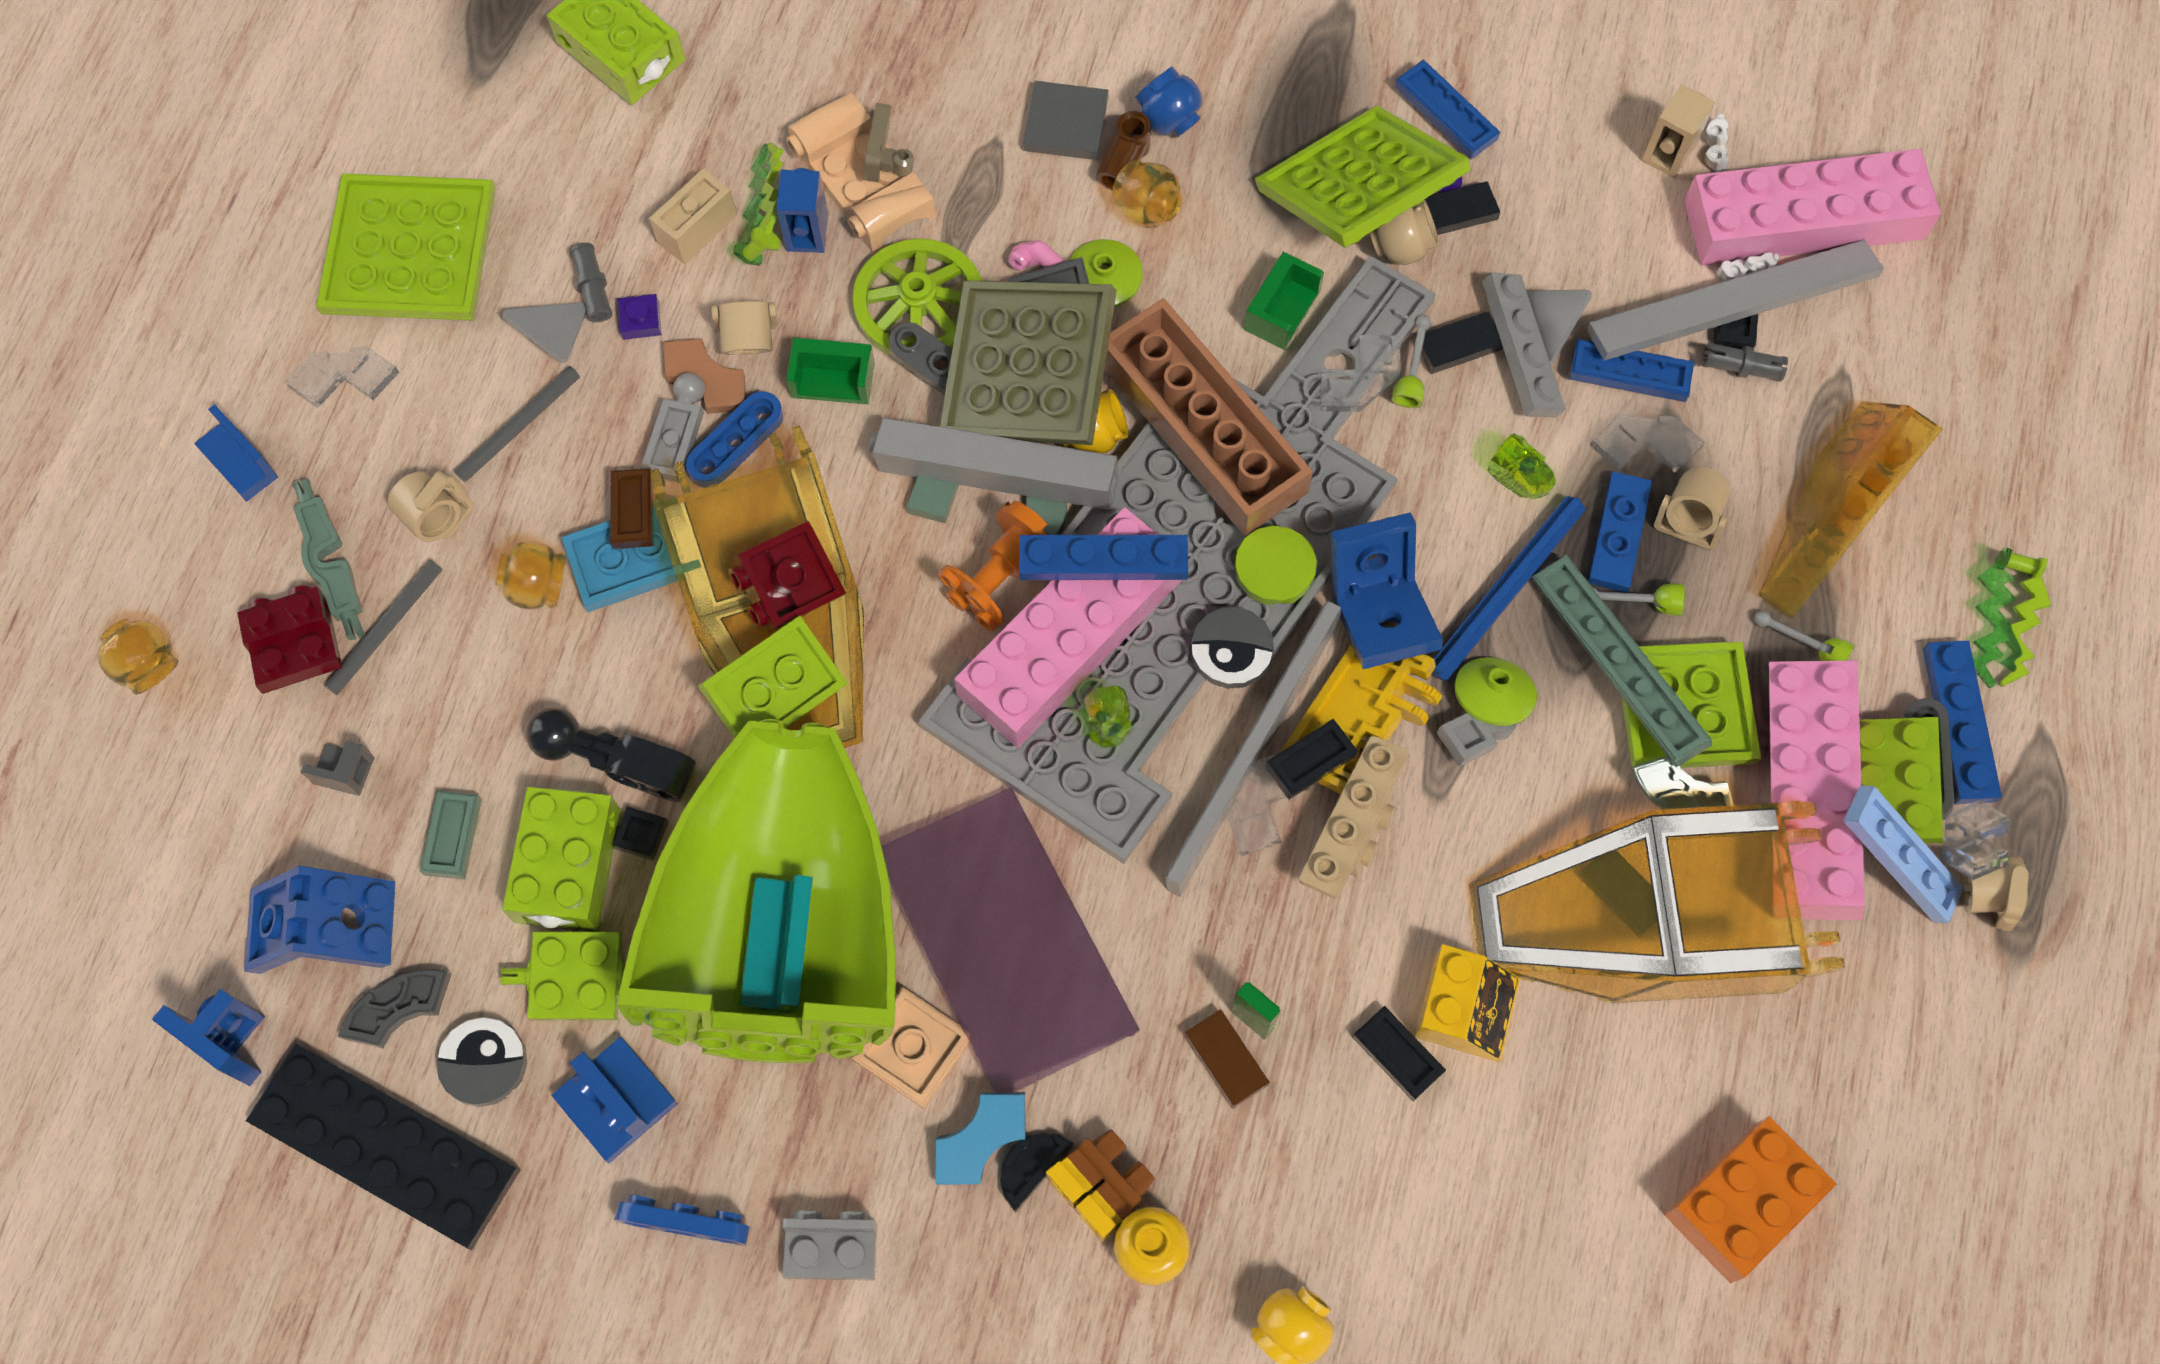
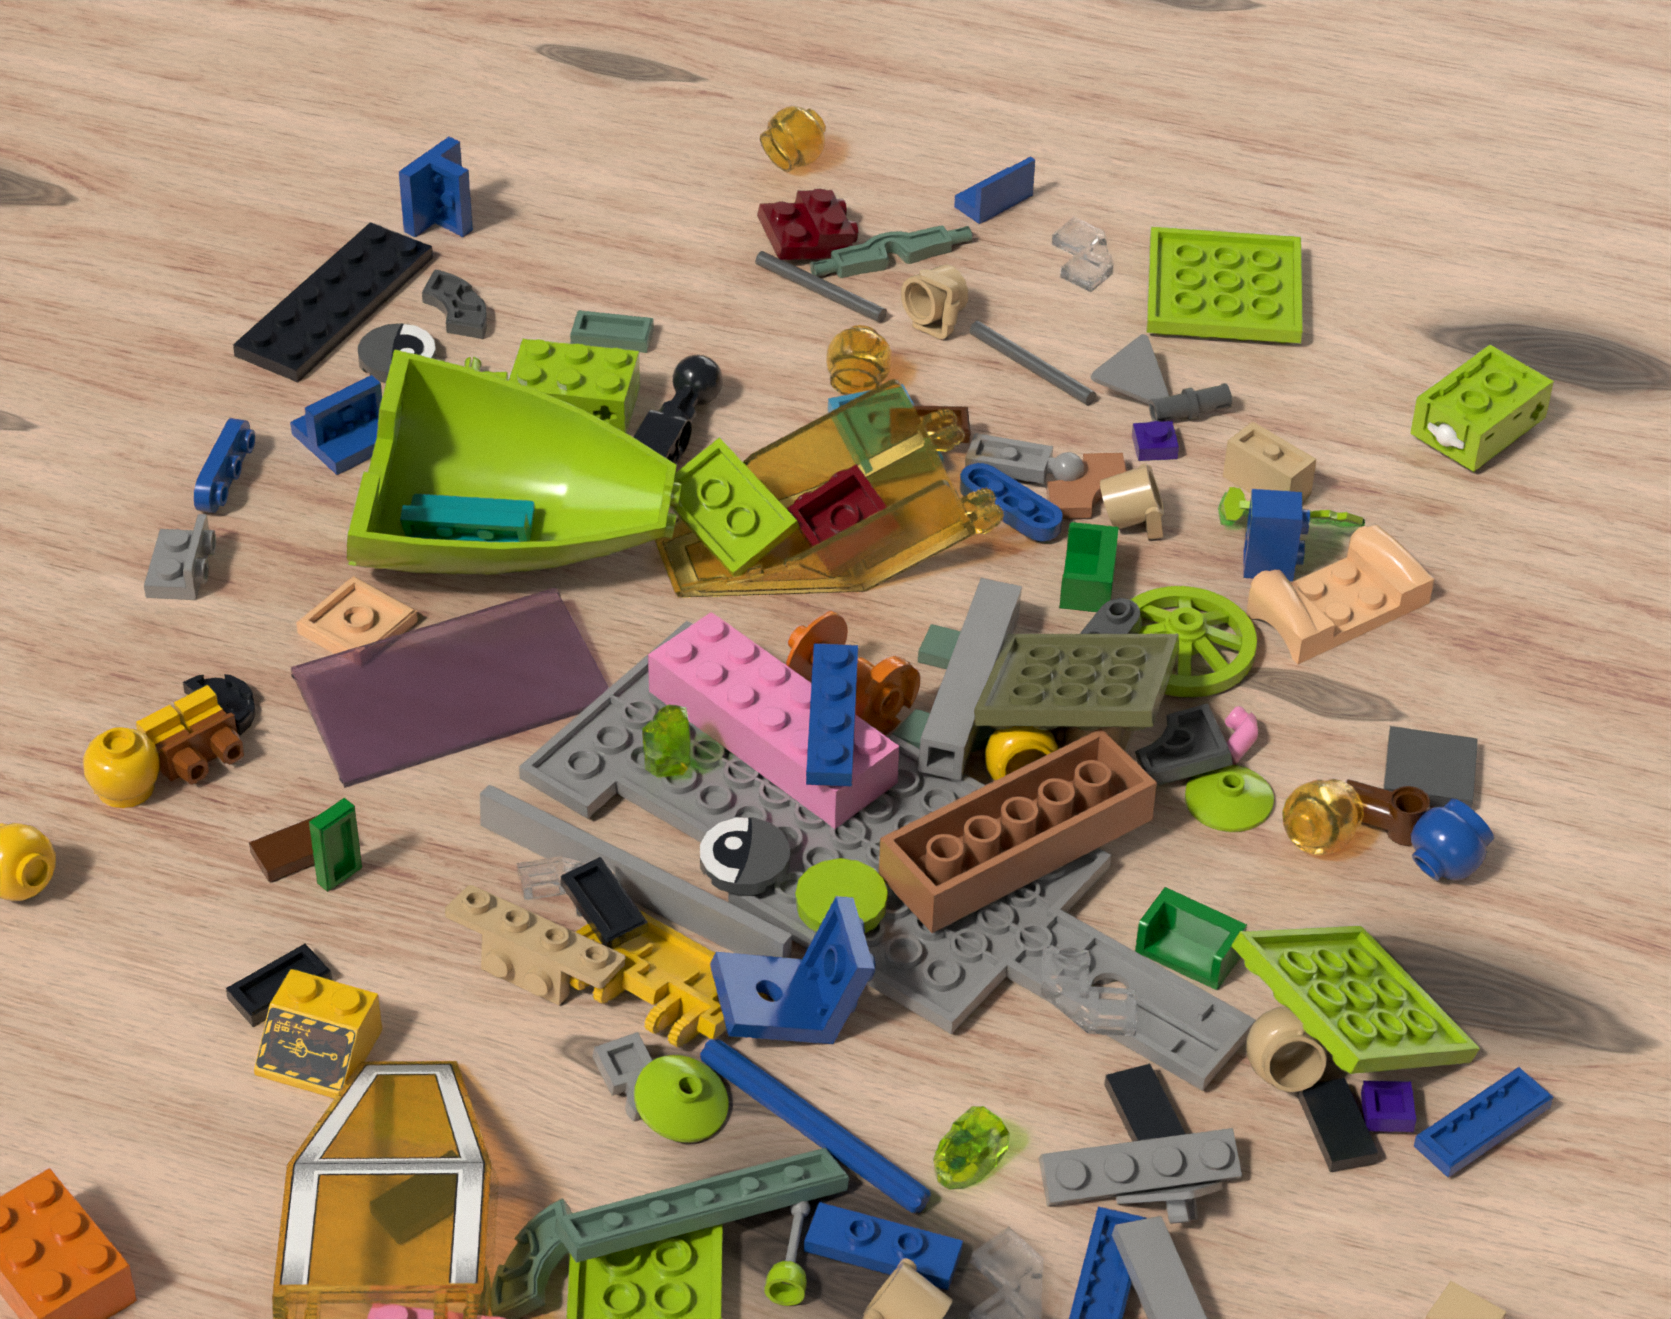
camera: 90 degrees right, 25 degrees down
blue bracket [244,865,396,974] -> none
dark grey panel [300,741,375,796] -> none
dark tan piece [863,102,914,183] -> none
dark azure tile [936,1092,1025,1185] -> none
lime hinge [1391,315,1431,408] -> none

